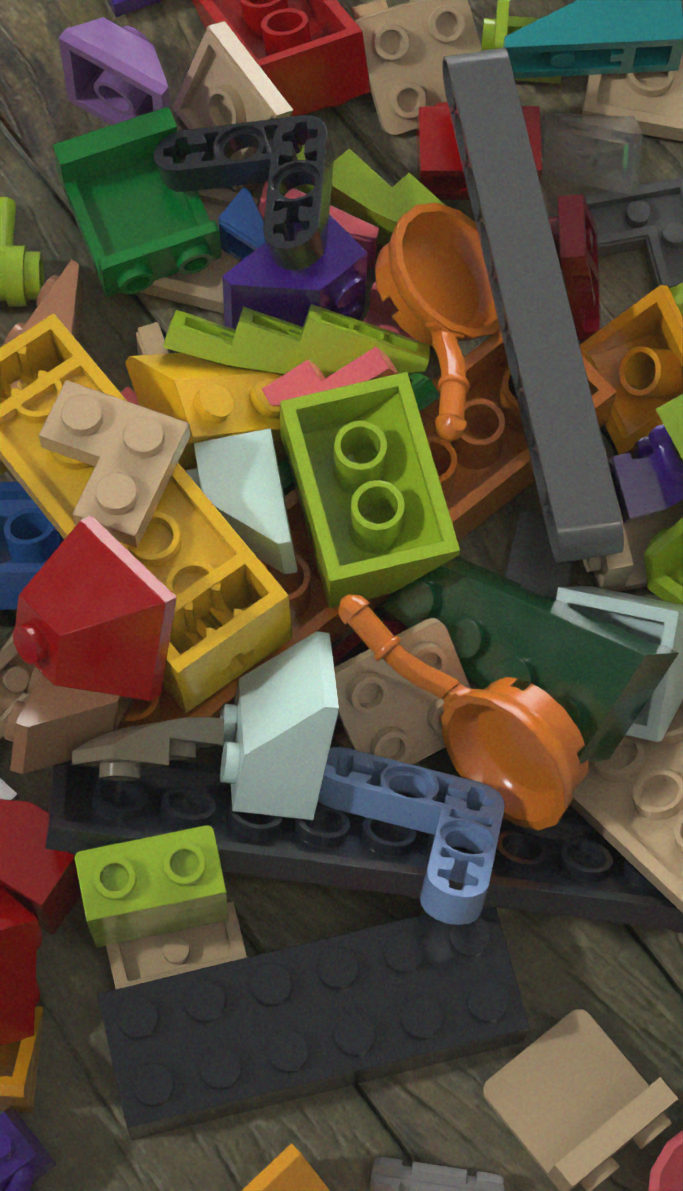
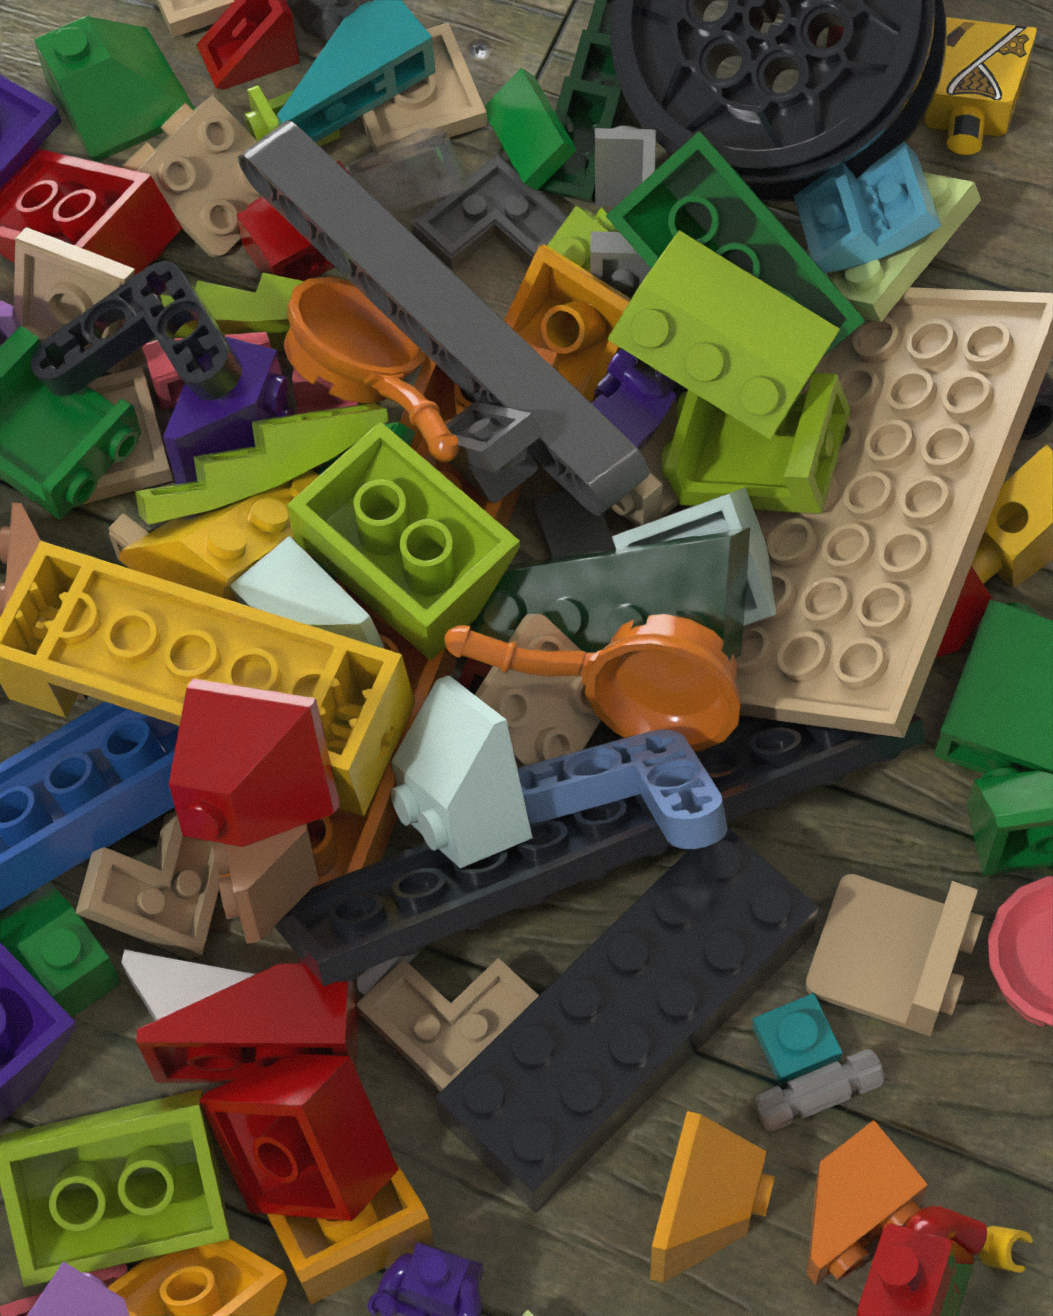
camera: 25 degrees left, 5 degrees down
tan plate [38,380,191,548] -> none
dark tan slope [72,717,224,781] -> none
lime panel [75,825,228,948] -> none
blue slope [218,187,266,262] -> none
coral slope [262,347,399,407] -> none
dark red wing [548,194,602,342] -> none
none -> dark grey slope [446,401,544,503]
none -> teal plate [752,993,842,1086]

